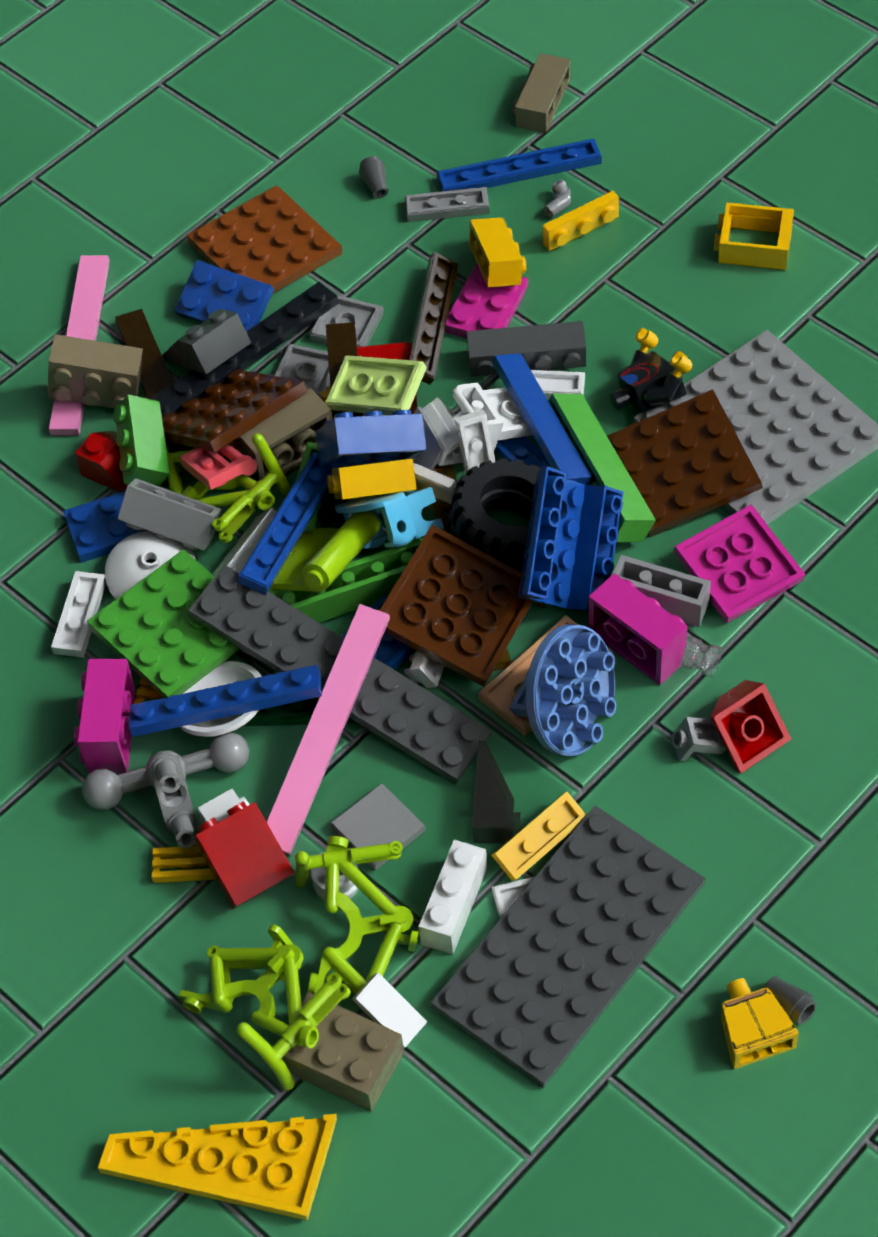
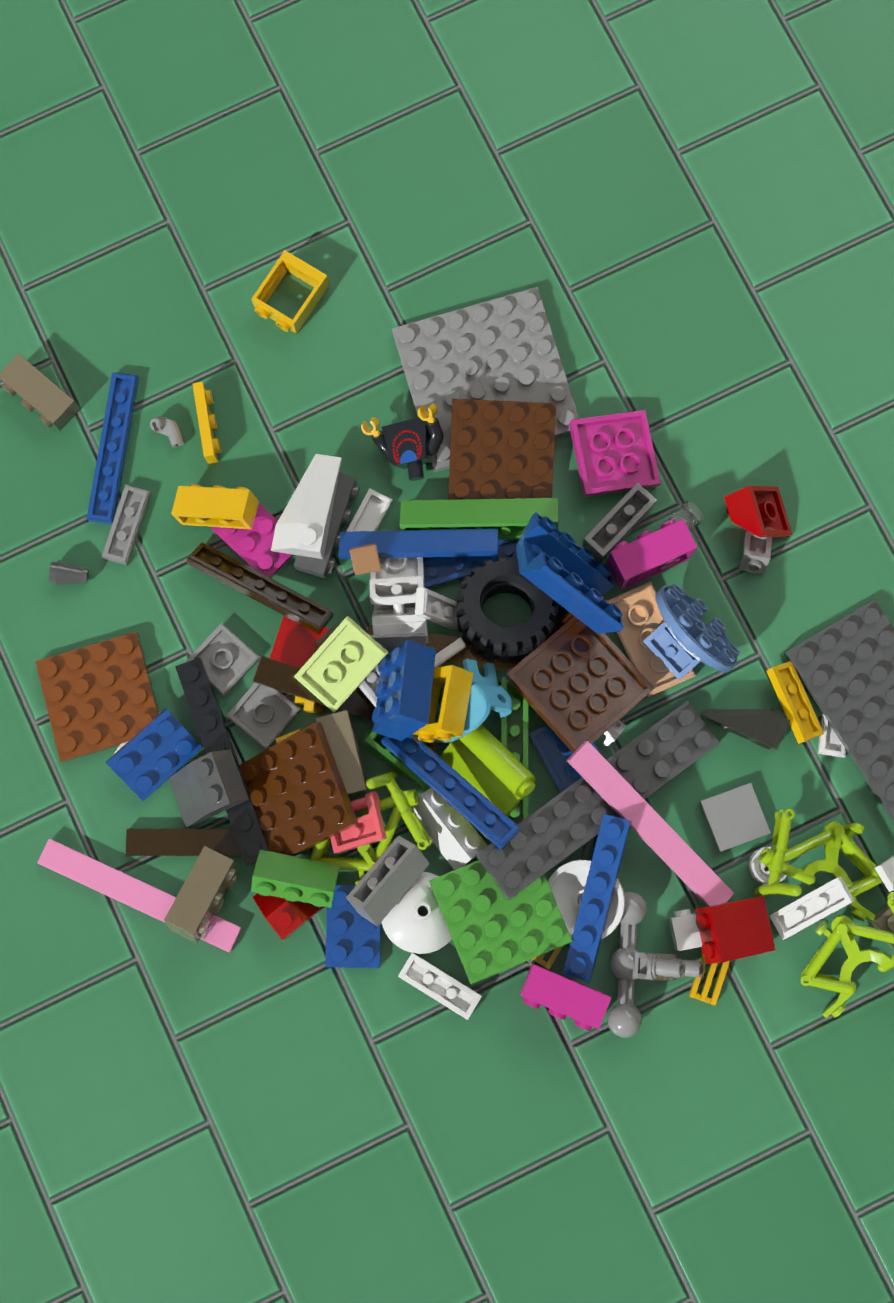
camera: 65 degrees left, 25 degrees up
white brick [419,840,487,955] -> none
none -> white wedge [271,454,342,559]
none -> medium nougat tile [349,543,382,575]
none -> white plate [769,877,855,940]

